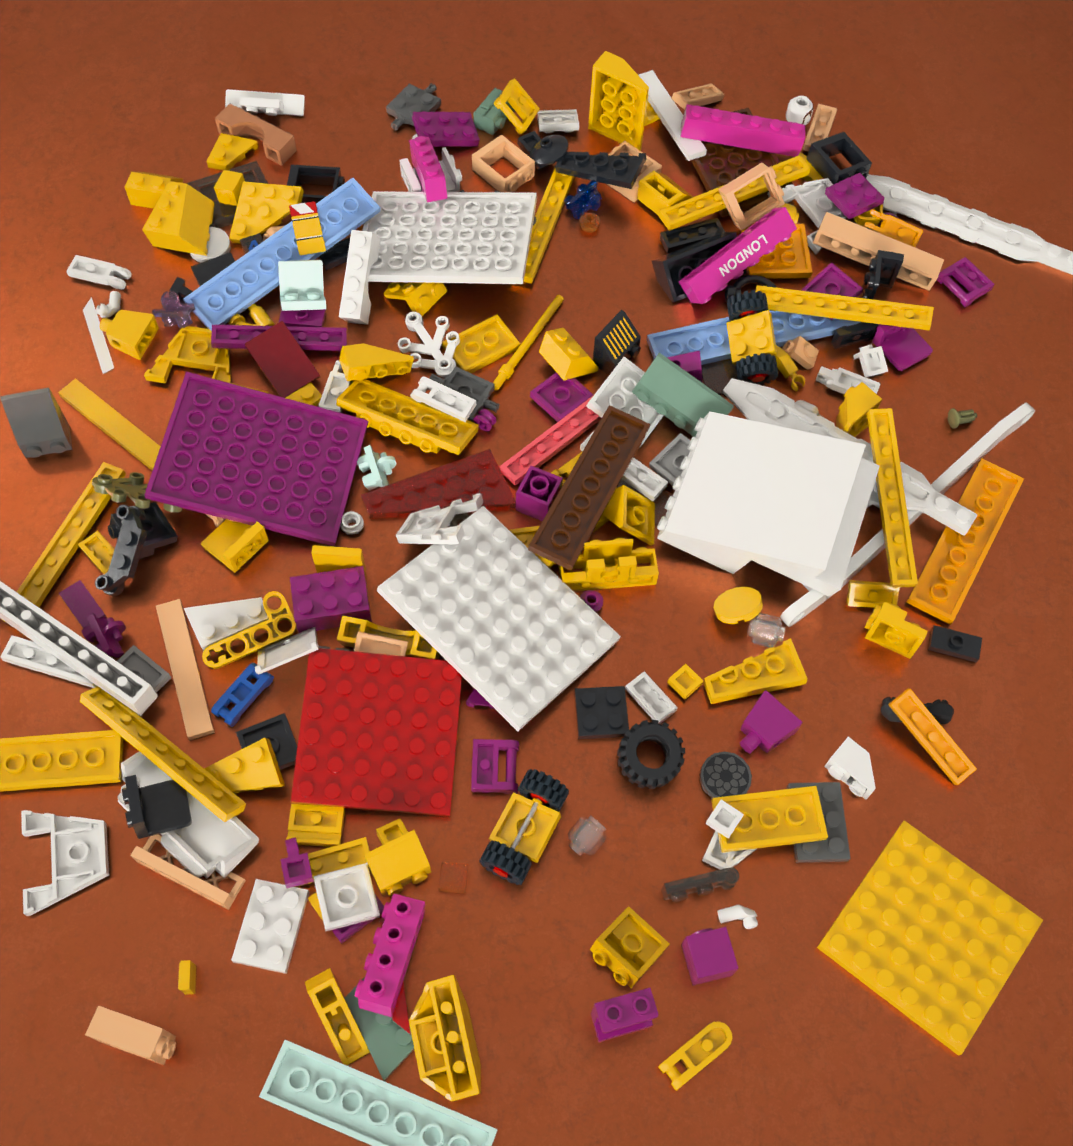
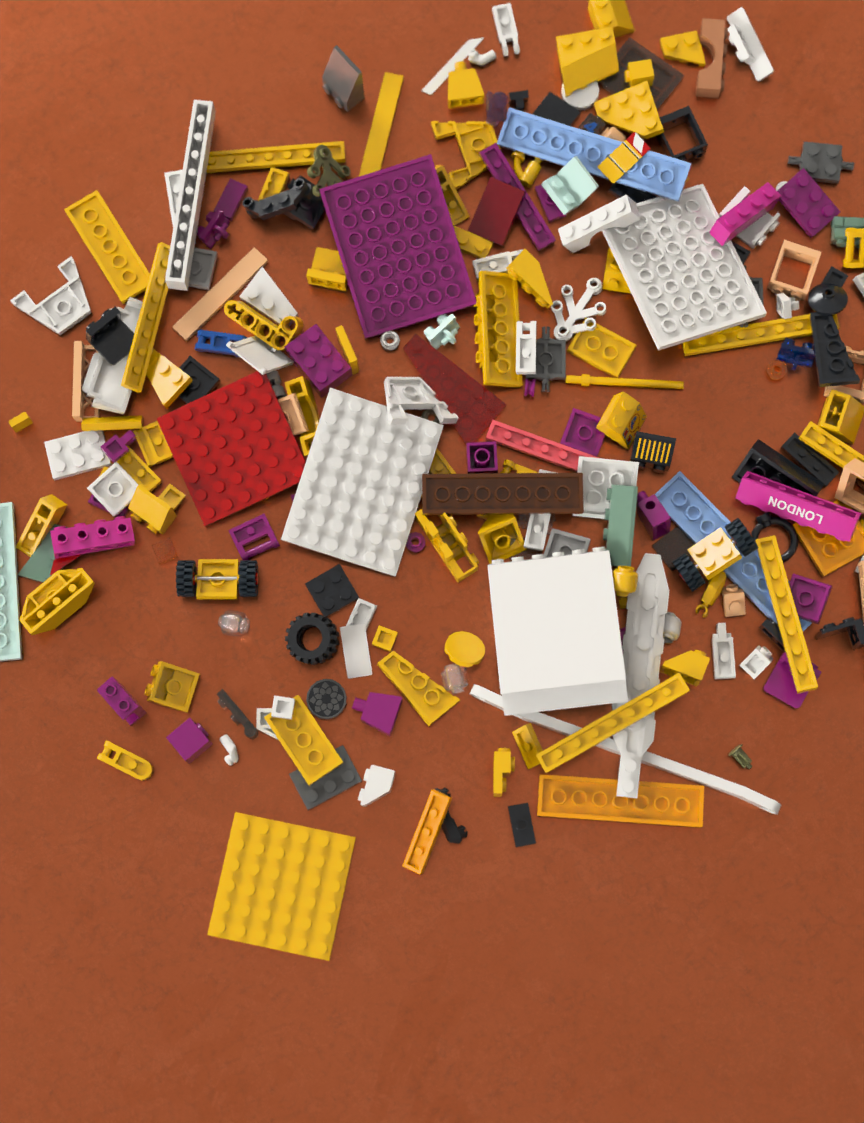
camera: 70 degrees right, 15 degrees up
none -> yellow tile [81,415,143,431]
none -> white sticker [340,624,372,678]
none -> yellow head [612,565,638,597]
none -> white tile [776,292,799,319]

